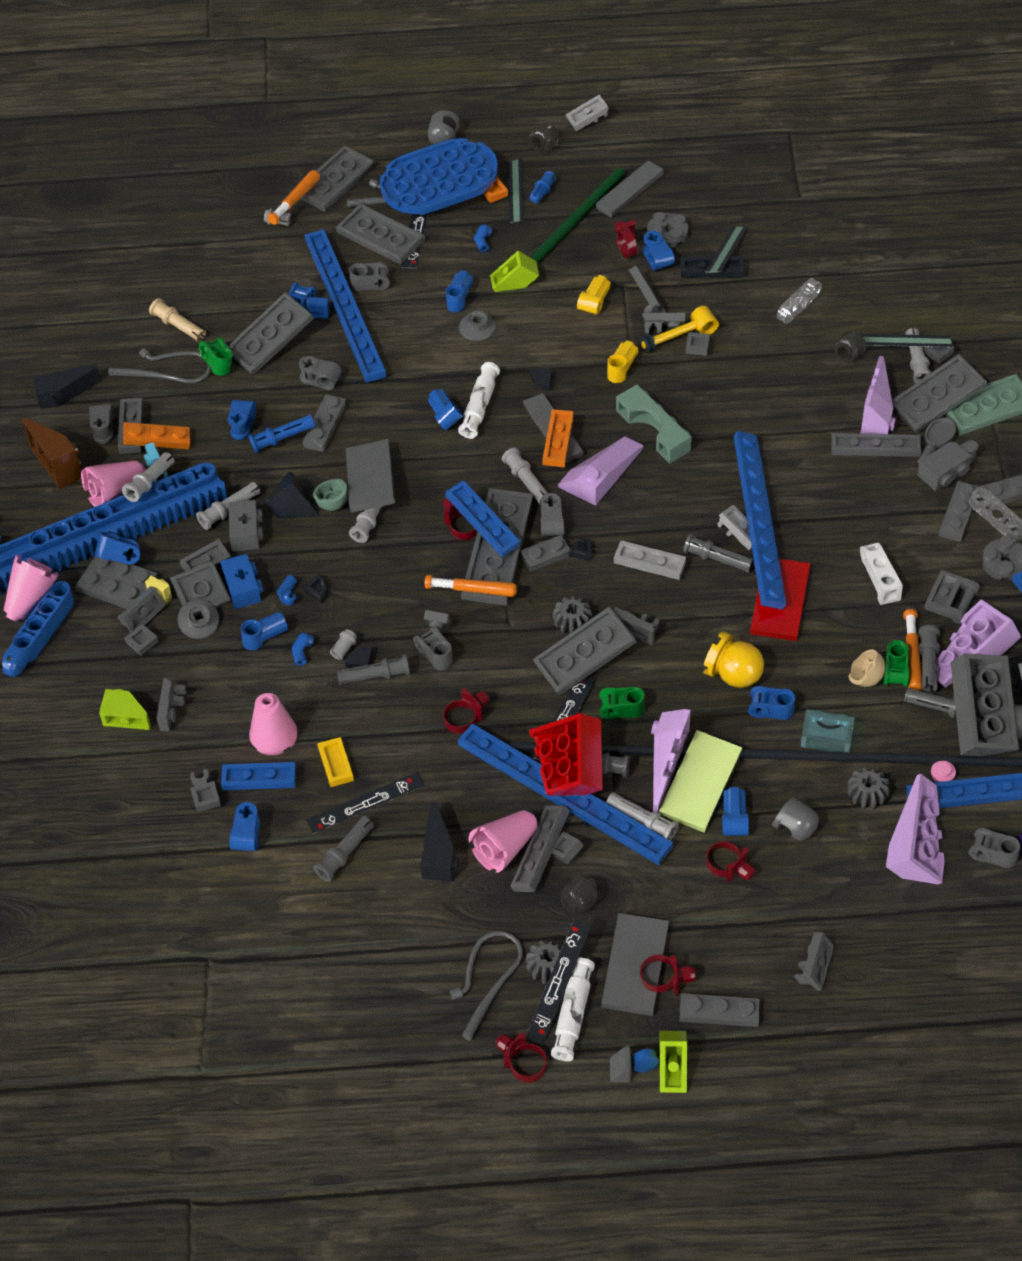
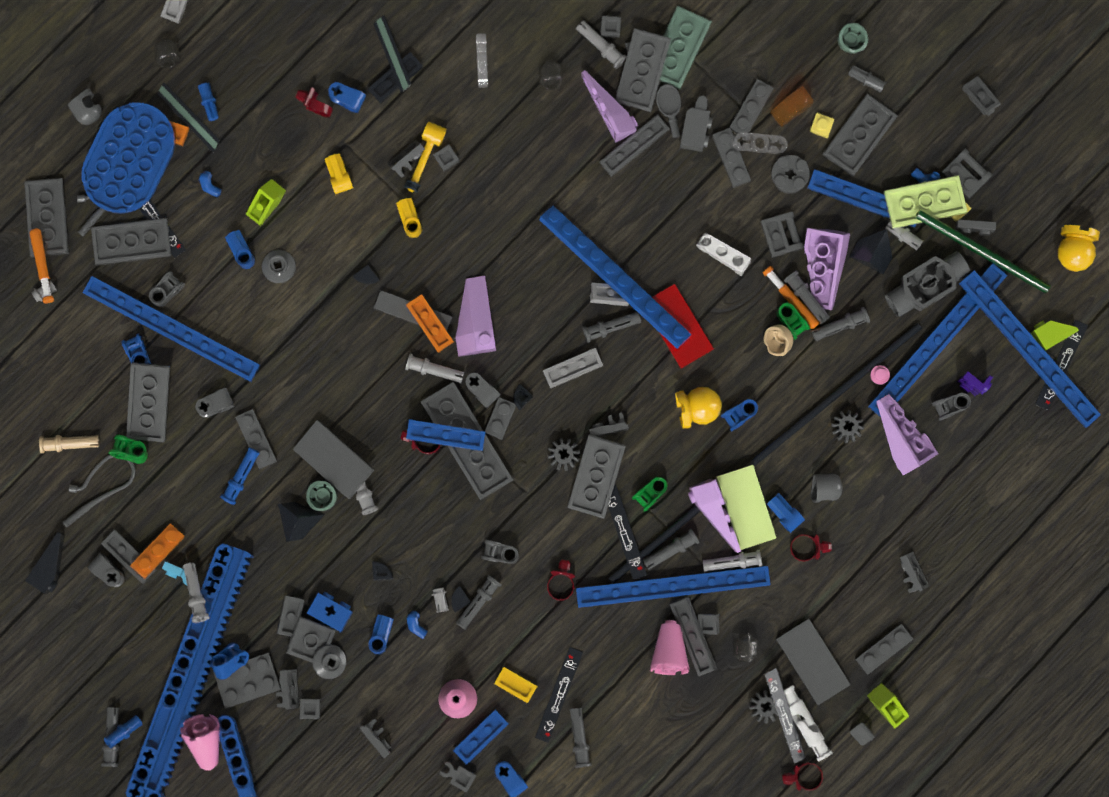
camera: 45 degrees left, 30 degrees up
reddish brown slope [22,417,83,490] -> none
bright pink cone [81,461,146,507] -> none
lime slope [99,689,151,730] -> none
light yellow plate [145,576,172,605] -> none
light grey pin [196,482,260,530] -> none
blue piece [228,400,256,440] -> none
dark grey brick [229,500,263,552] -> none
blue arm [277,575,297,605] -> none
blue tile [306,297,330,319] -> none
black slope [420,802,459,882] -> none
dark grey plate [424,610,452,630] -> none
orange piece [425,575,517,597] -> none
blue piece [428,389,463,430] -> none
dark grey piece [450,931,523,1040] -> none
white piece [458,362,500,439] -> none
red wedge [529,713,602,796] -> none
dark green piece [530,167,625,264] -> none
dark grey tile [596,161,664,218] -> none
sand green arch [616,385,692,463] -> none
dark grey hinge [629,265,666,313] -> none
blue tile [631,1049,659,1073] -> none
dark red piece [640,954,696,996] -> none
dark grey plate [647,212,688,248] -> none
clear light blue brick [800,710,855,752] -> none
sticker [858,334,952,347] -> none
dark grey slope [951,653,1019,756] -> none

